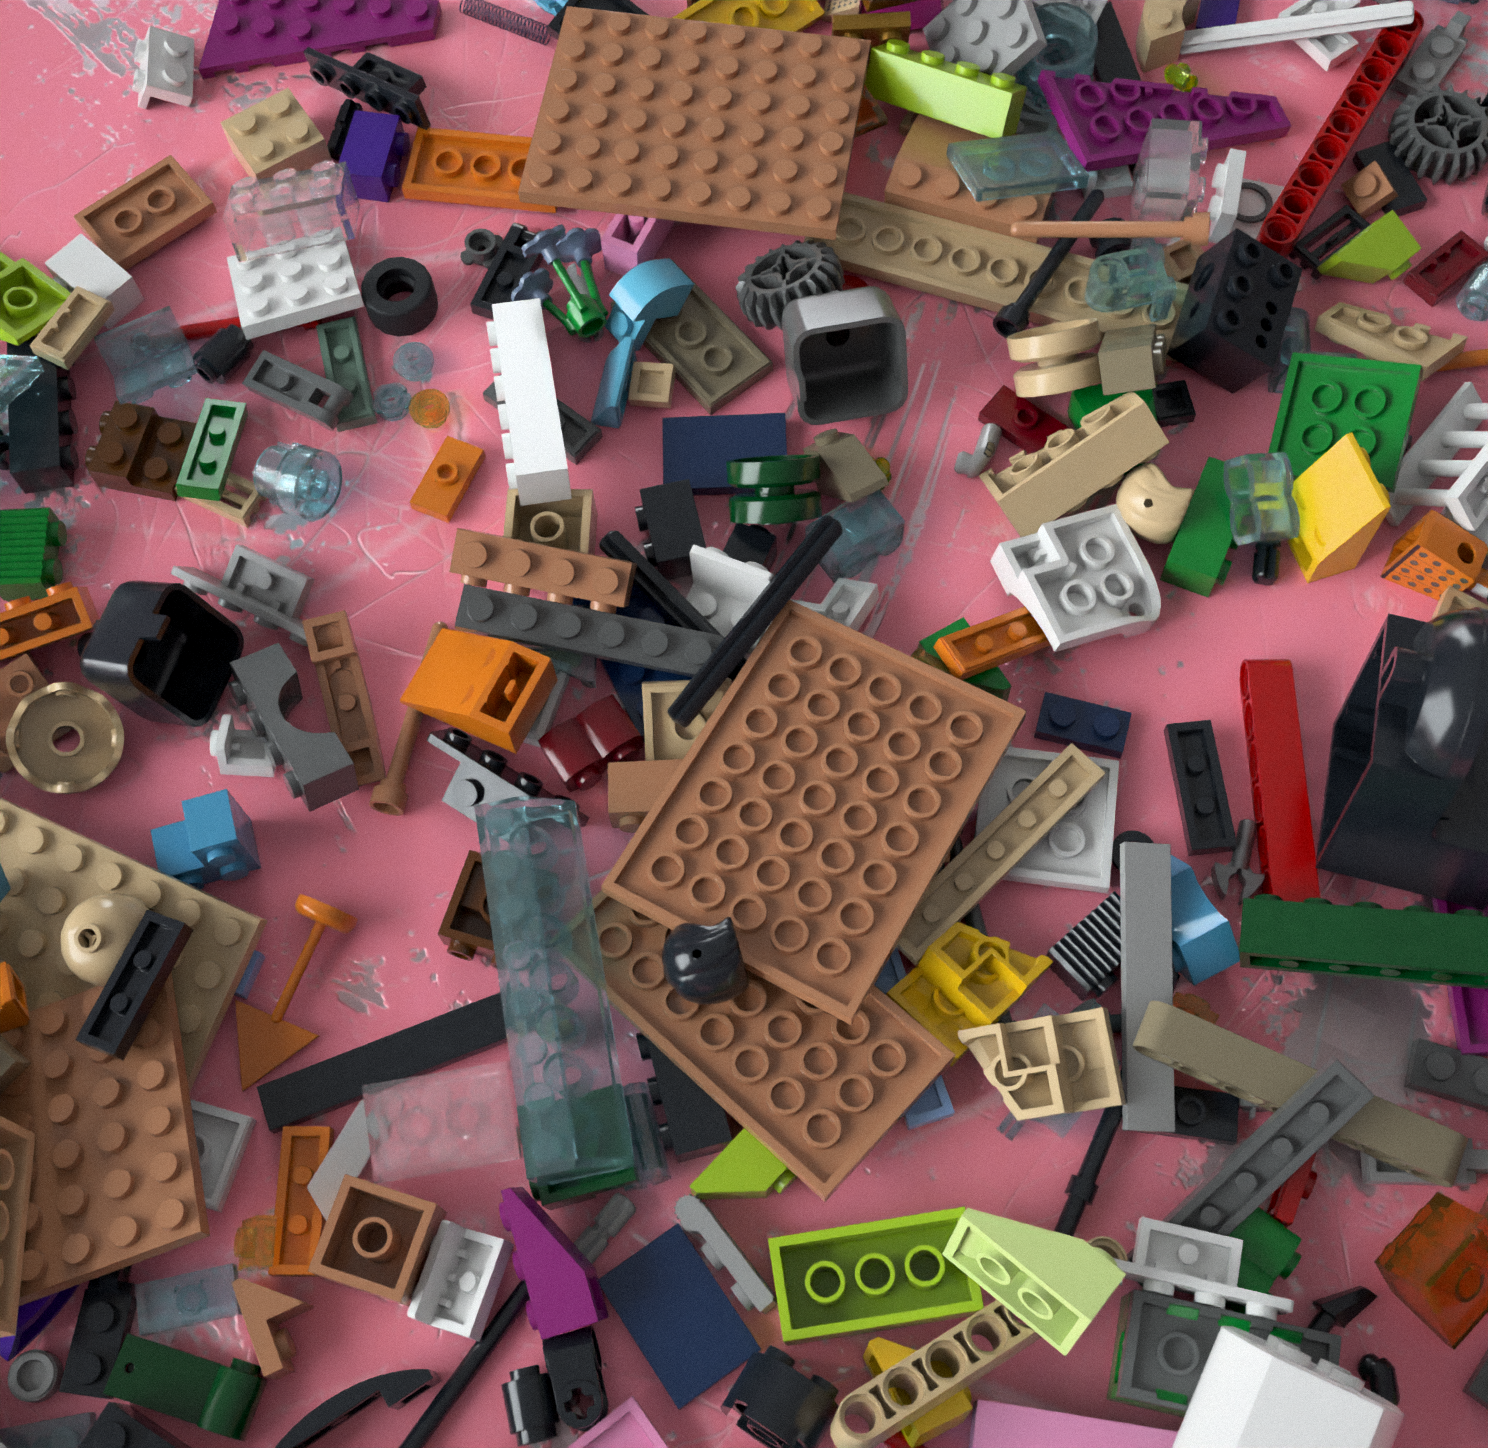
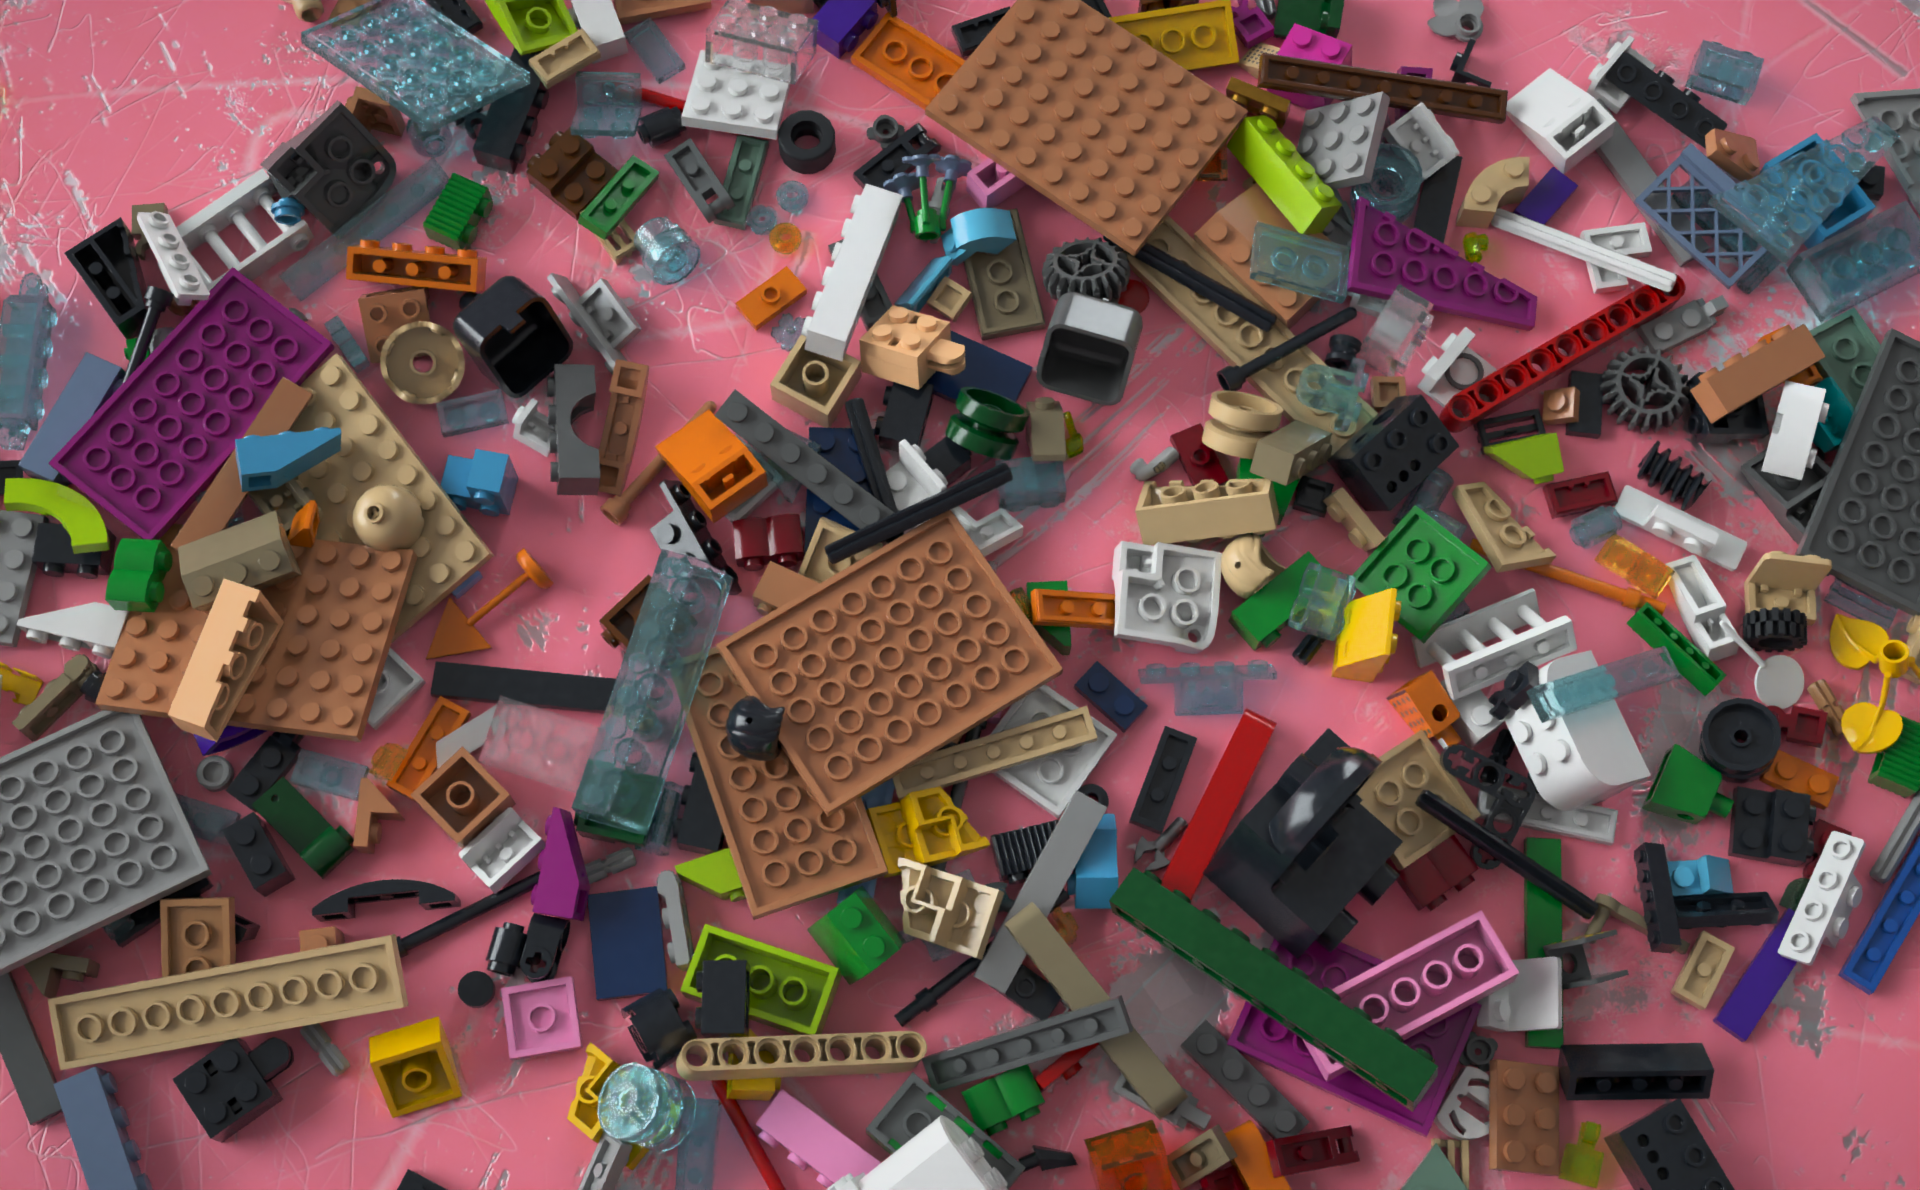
camera: 20 degrees right, 5 degrees up
black plate [75,910,193,1061] -> none
nougat brick [449,528,637,614] -> none
yellowish green slope [942,1208,1126,1357] -> none
nougat piece [1010,212,1210,246] -> none
white bracket [1113,1217,1294,1321] -> none
none -> clear light blue plate [436,389,509,438]
none -> clear light blue tile [624,17,686,84]
none -> black brick [695,960,751,1038]
none -> clear light blue plant [771,313,806,352]
none -> green slope [807,886,906,985]
none -> light nougat brick [859,305,966,390]
none -> black plate [951,6,1010,57]
none -> black axle [1103,236,1277,332]
none -> clear light blue bracket [1138,660,1277,716]
none -> tan plate [1323,487,1385,552]

